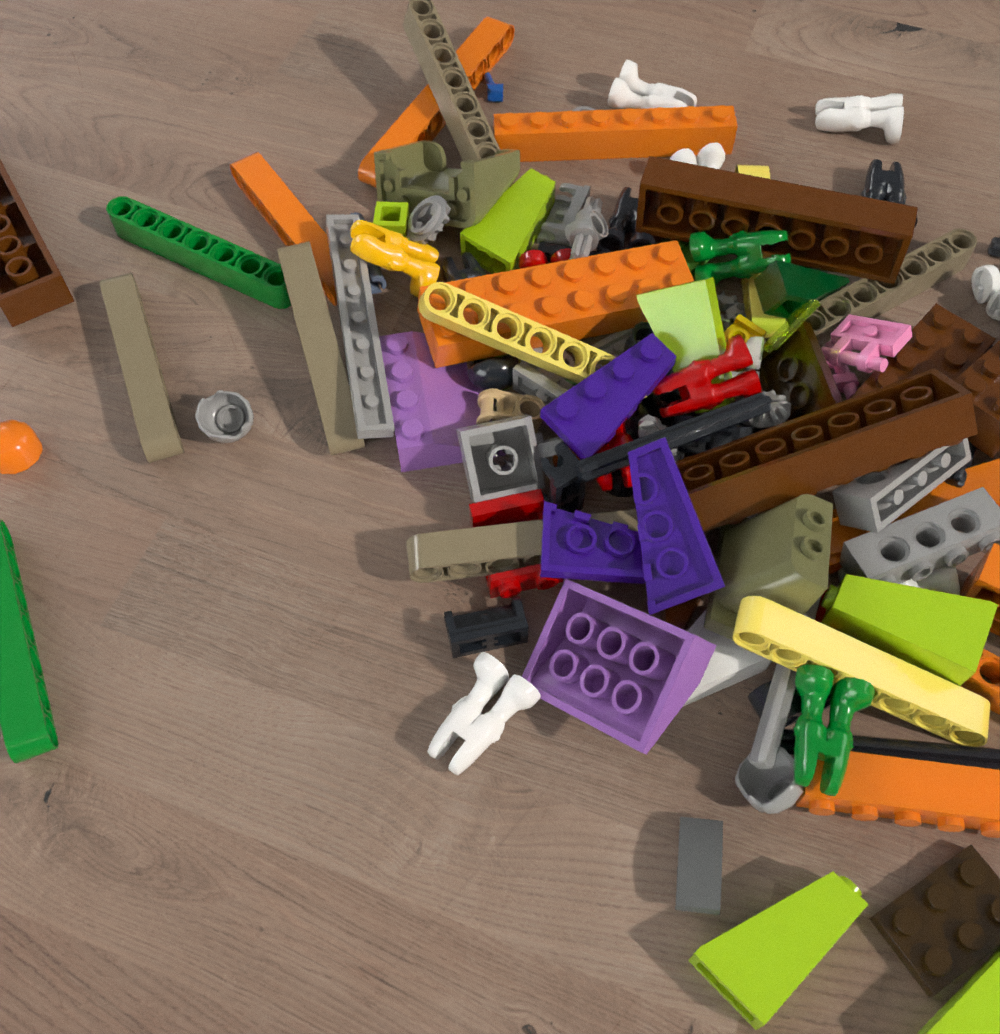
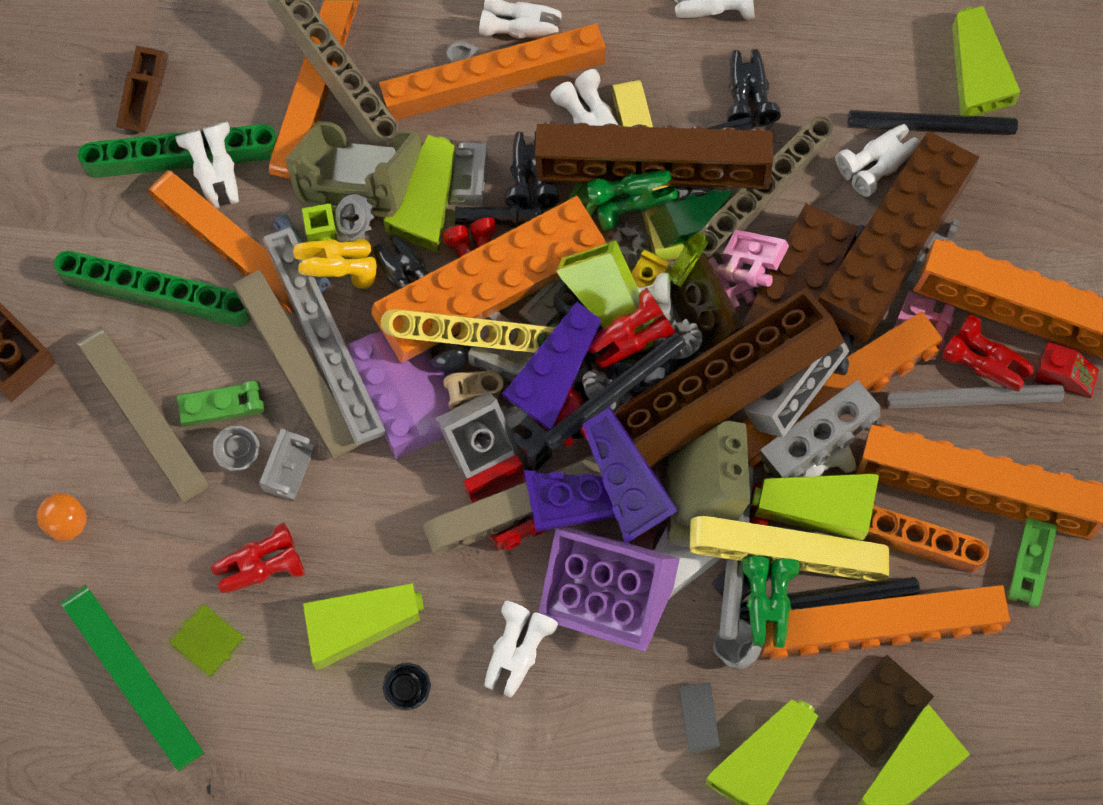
camera: 15 degrees left, 10 degrees up
black hinge [444,596,528,658] -> none
blue hand [484,72,503,102] -> none
light grey axle [565,196,608,260] -> none
none -> green beam [77,124,277,178]
none -> reddish brown slope [116,45,169,133]
none -> clear neon green piece [170,604,245,677]
none -> white piece [175,121,239,209]
none -> bright green plate [177,381,264,427]
none -> red piece [211,522,306,593]
none -> light grey hinge [259,428,315,502]
none -> lime slope [303,583,424,670]
none -> black hair [382,662,431,711]

